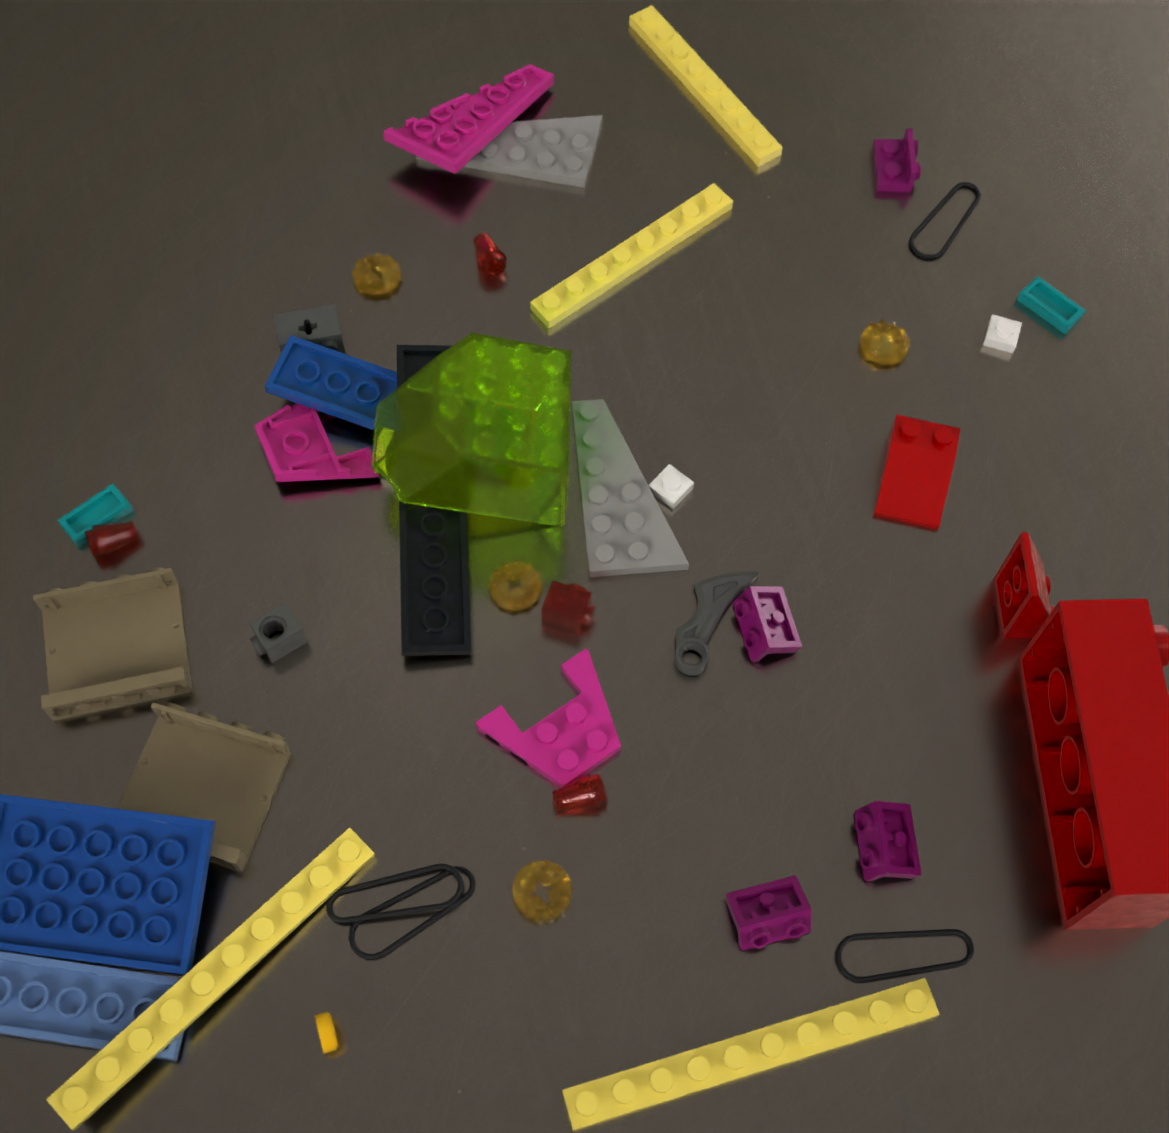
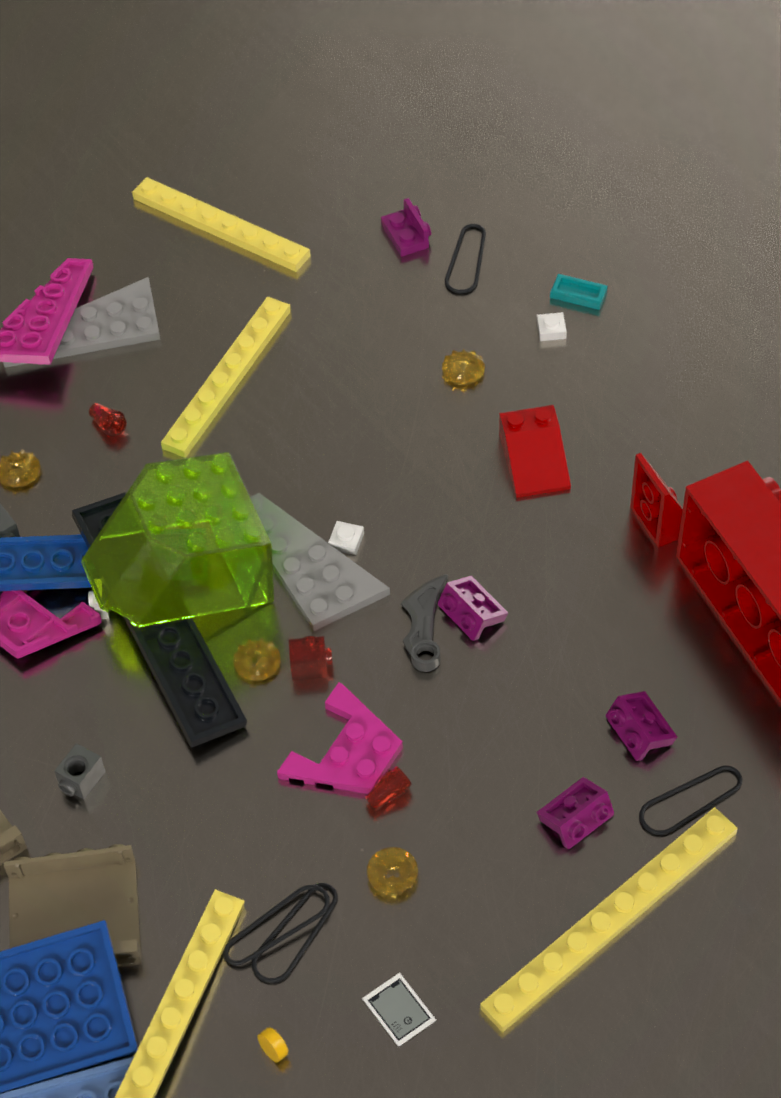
camera: 20 degrees left, 10 degrees down
none -> sticker [362,973,437,1047]

